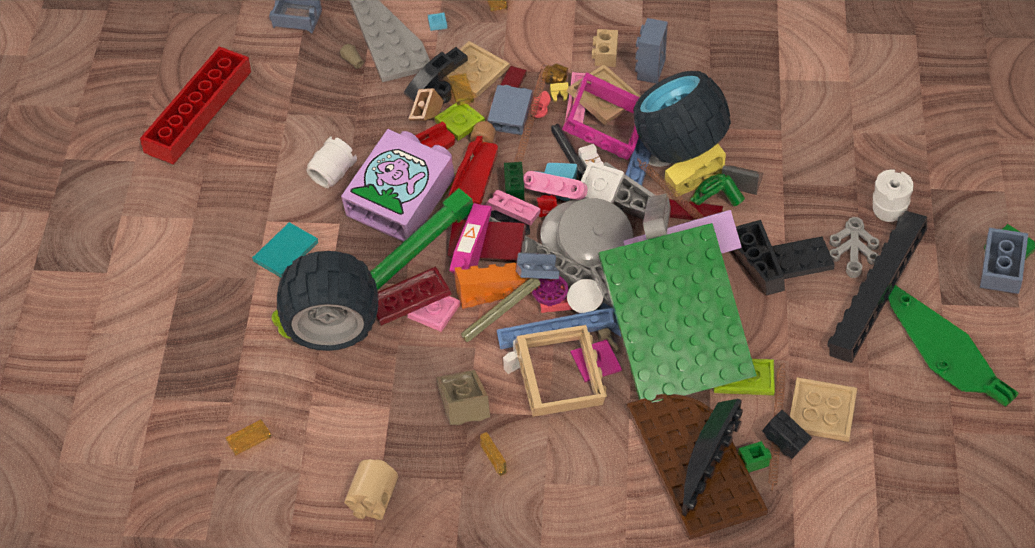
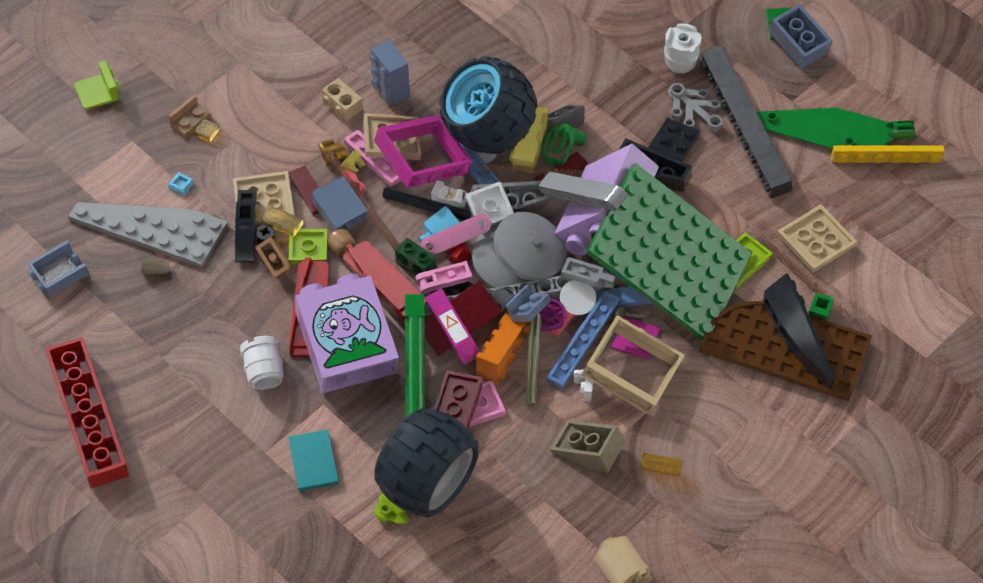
camera: 50 degrees left, 5 degrees up
black brick [762,410,812,459] -> none
none -> yellow plate [831,145,945,163]

